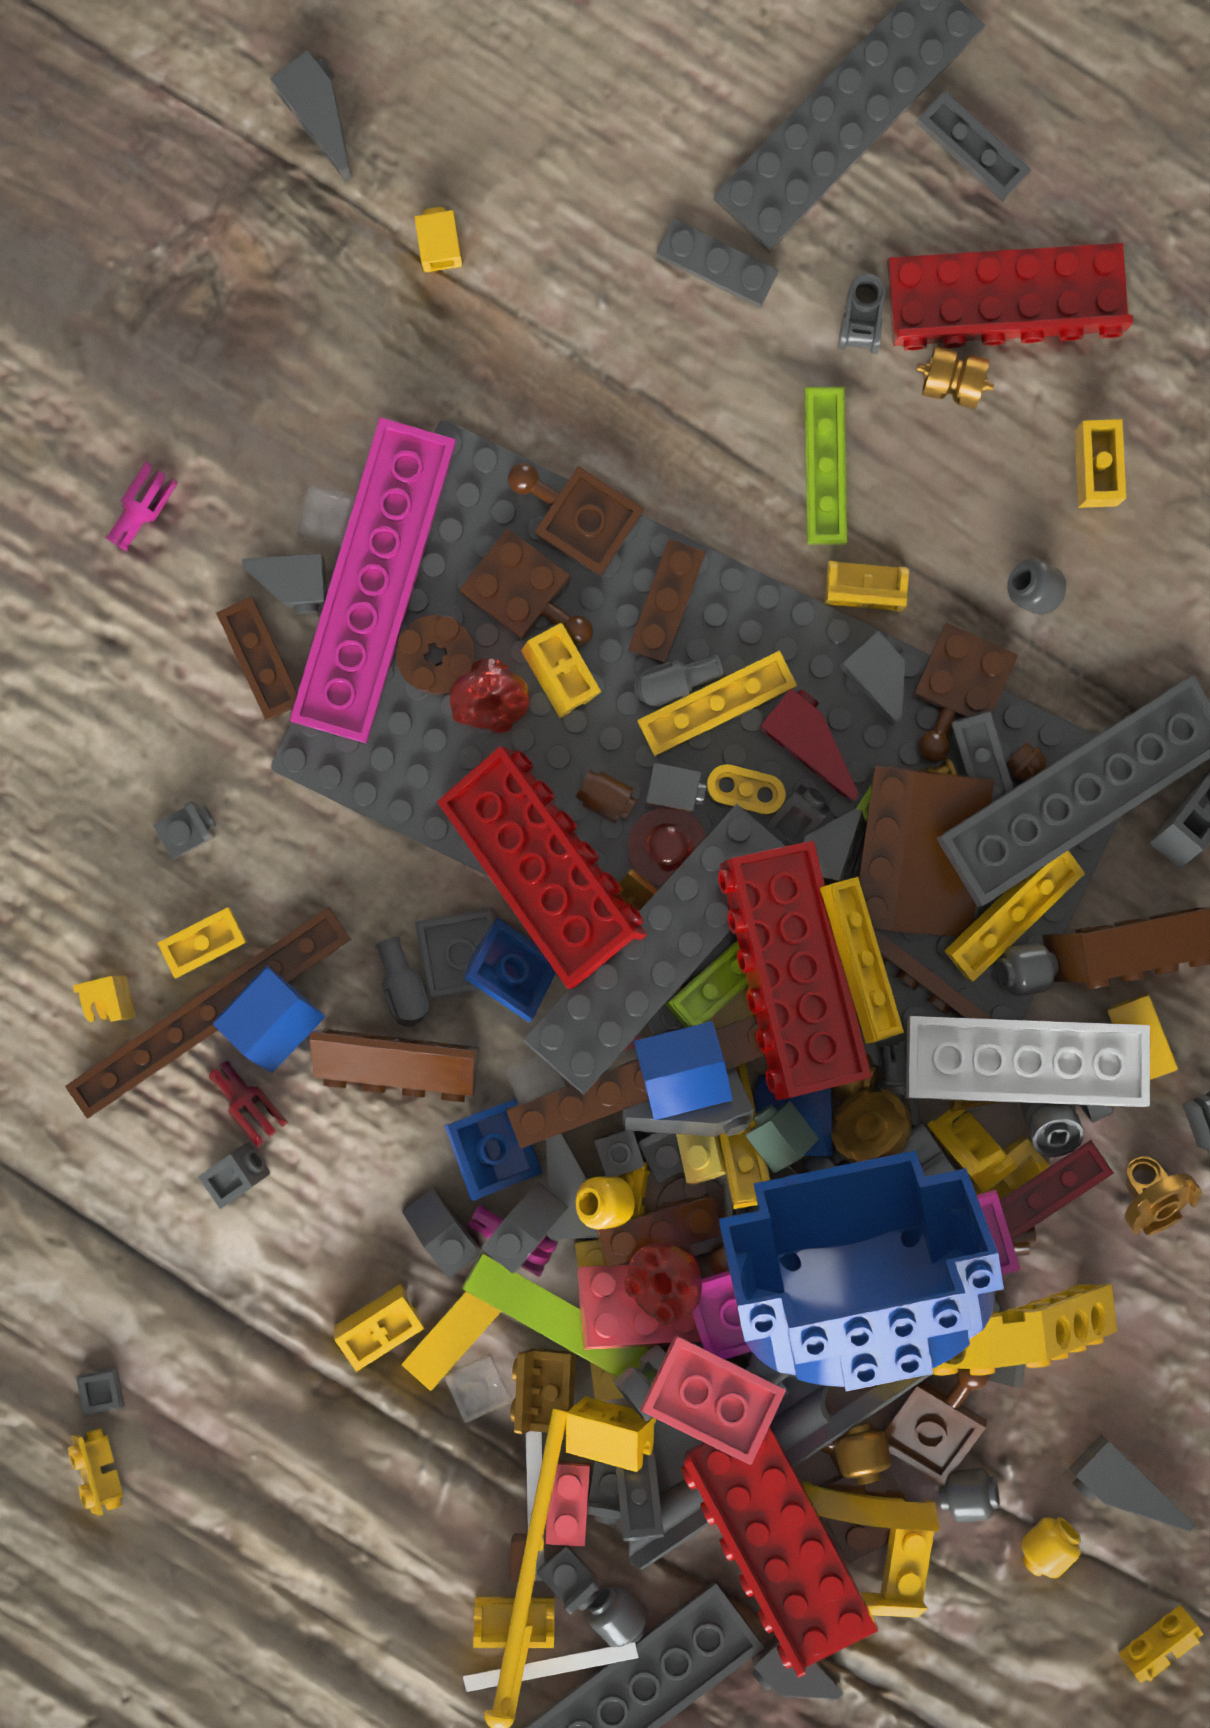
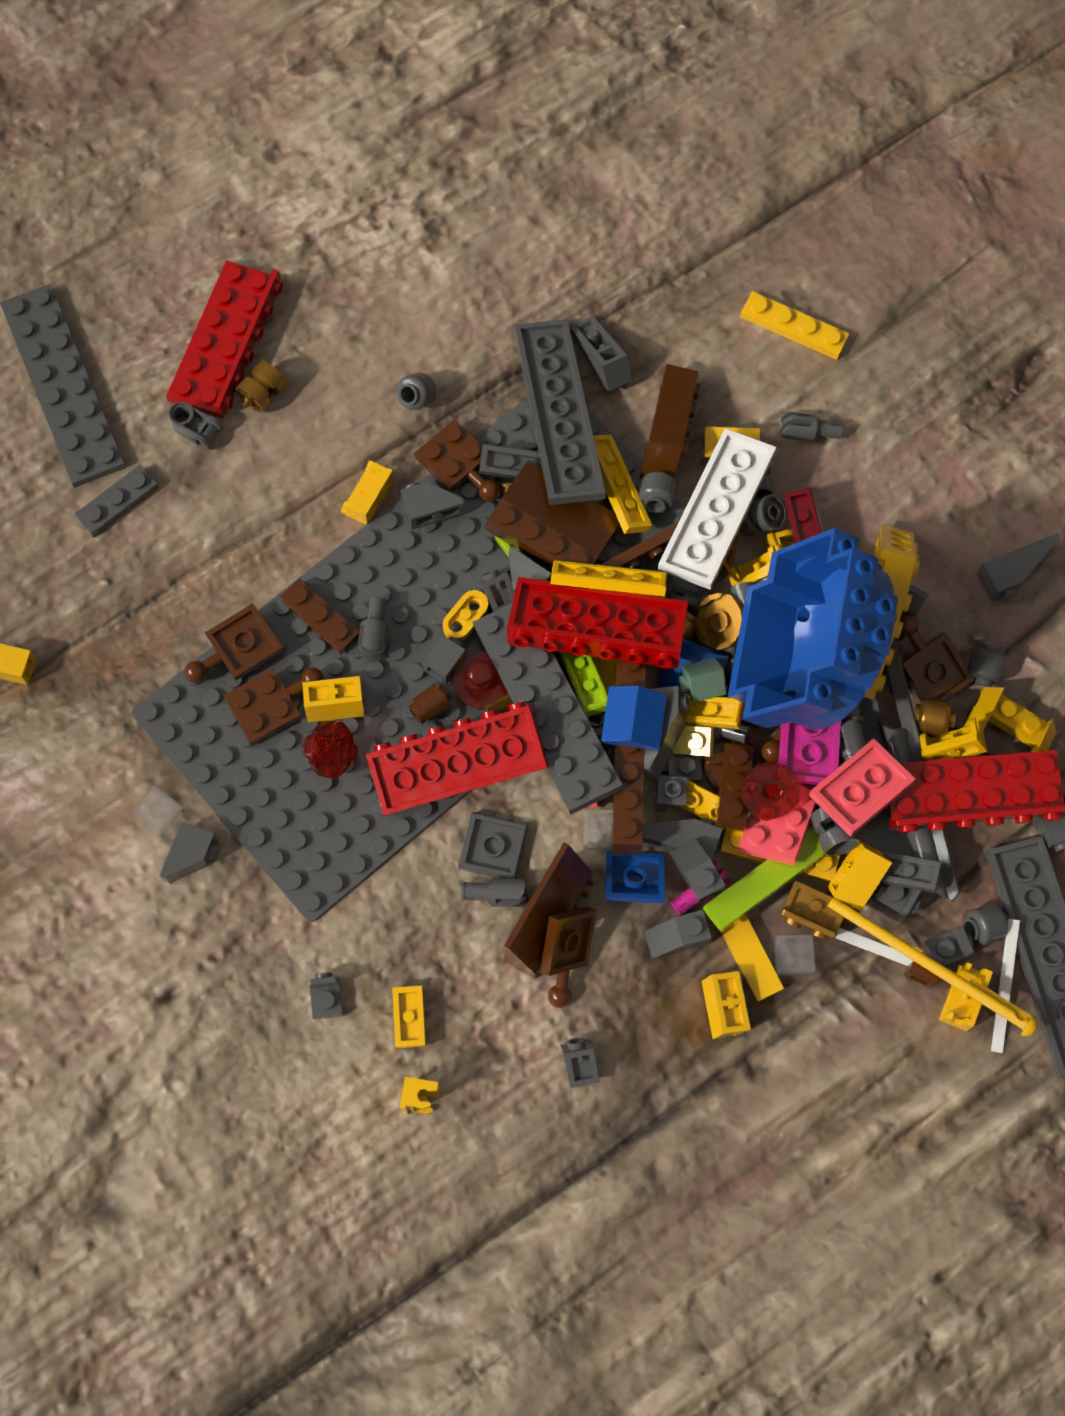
camera: 65 degrees left, 15 degrees down
reddish brown plate [65,907,352,1119] -> none
yellow hinge [68,1428,124,1516] -> none
dark grey tile [76,1367,125,1416] -> none
dark pink arm [105,461,179,552] -> none
dark red arm [209,1060,289,1148] -> none
blue slope [213,965,326,1073] -> none
reddish brown plate [216,596,298,721] -> none
dark pink plate [290,417,457,744] -> none
reddish brown plate [396,615,476,695] -> none
blue slope [464,918,556,1023] -> none
coral plate [545,1461,590,1547] -> none
yellow head [575,1176,635,1230] -> none
yellow plate [637,650,797,757] -> none
dark red slope [759,689,859,803] -> none
lime tile [804,387,847,545] -> none
dark grey plate [916,90,1031,202] -> none
reddish brown plate [1006,742,1046,782] -> none
yellow head [1021,1517,1081,1578] -> none
yellow brick [1074,419,1126,508] -> none
pearl gold tile [1124,1156,1202,1236] -> none
none -> reddish brown plate [540,906,597,1008]
none -> yellow hinge [920,718,987,761]

